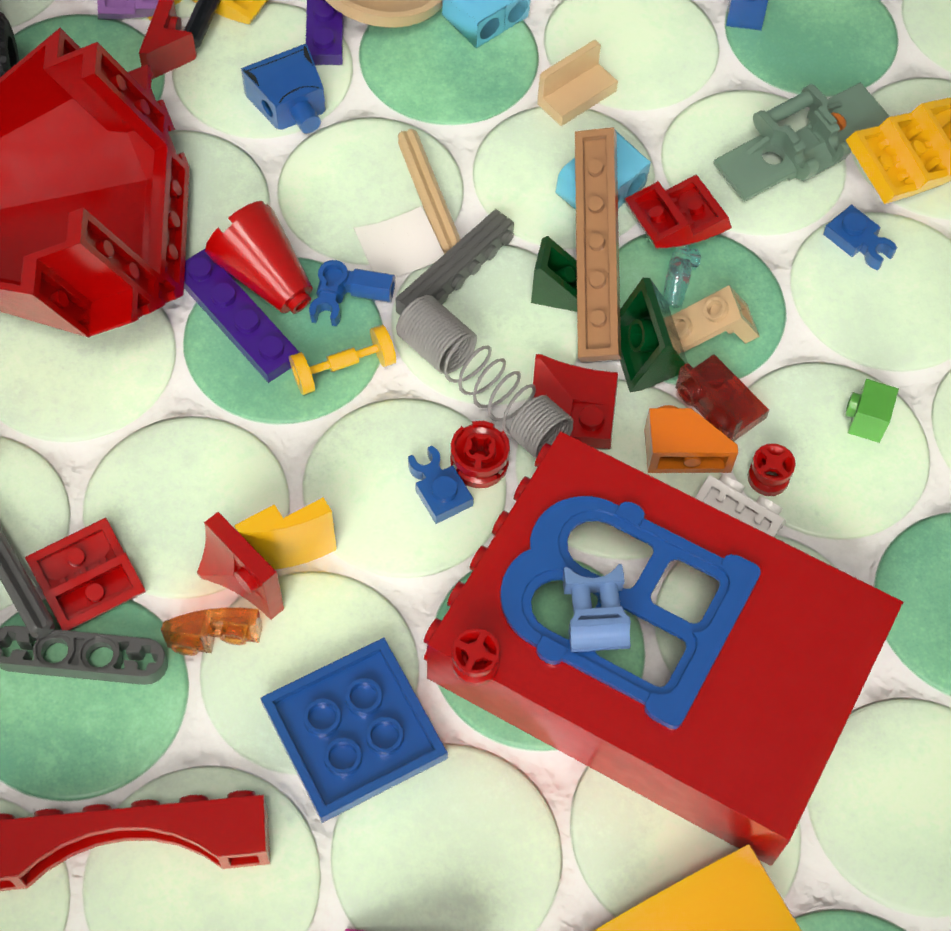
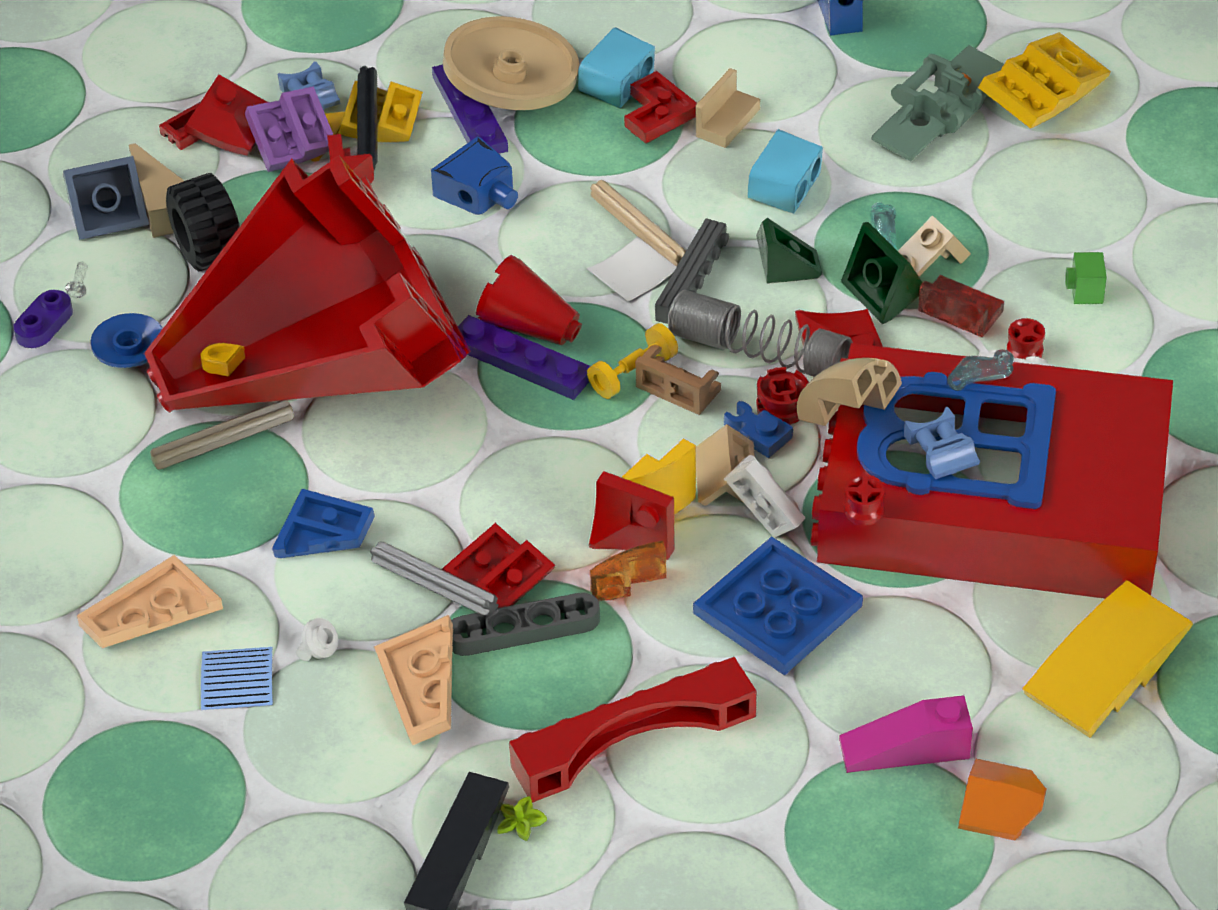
camera: 15 degrees left, 15 degrees down
blue bar [309,260,395,326] -> none
medium nougat plate [575,127,621,362] -> none
red slope [624,174,732,248] -> none
orange slope [644,405,738,473] -> none
blue plate [823,204,897,270] -> none
none -> red plate [624,71,697,144]
none -> medium nougat hinge [636,344,721,415]
none -> tan panel [696,424,755,506]
none -> white bracket [724,455,805,538]
none -> tan brick [797,358,902,426]
none -> clear light blue arm [947,349,1014,391]

